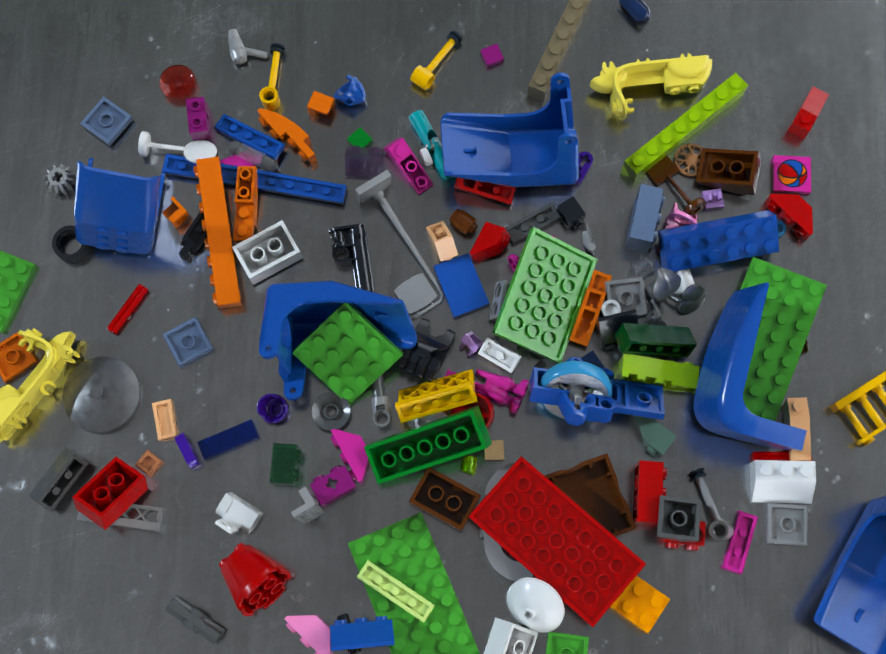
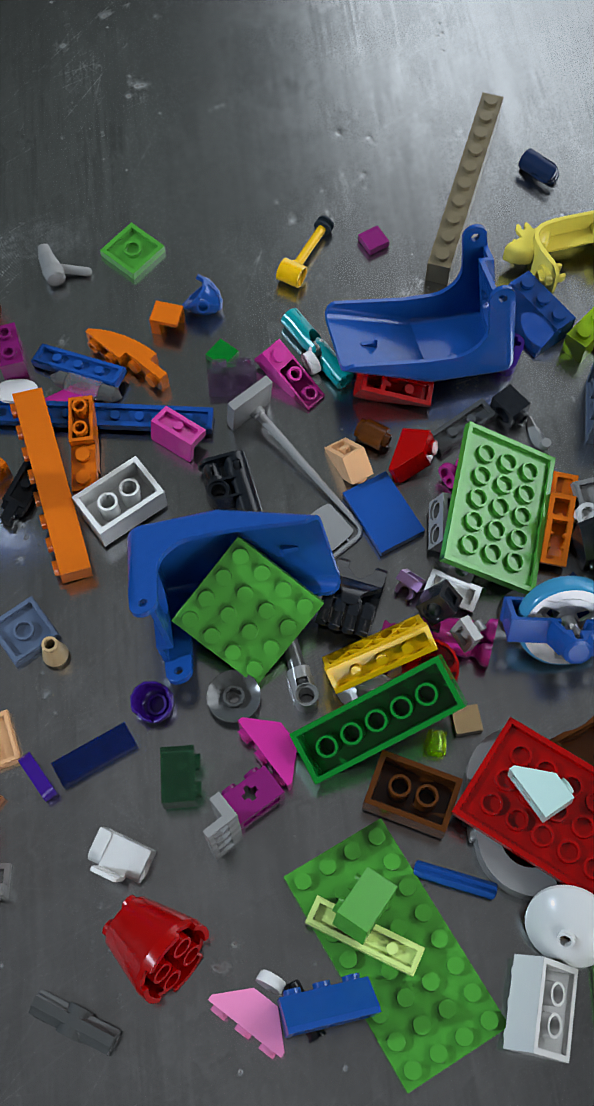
camera: 10 degrees left, 10 degrees down
yellow piece [259,43,285,111] -> none
none -> tan cone [41,636,69,667]
none -> bright green tile [100,222,165,280]
none -> dark pink panel [151,406,206,462]
none -> white tile [255,969,286,995]
none -> bright green brick [332,867,398,945]
none -> blue axle [413,860,498,899]
none -> black brick [415,579,463,626]
none -> light grey tile [450,615,487,653]
none -> light aqua slope [508,765,575,823]
none -> blue slope [509,271,576,358]

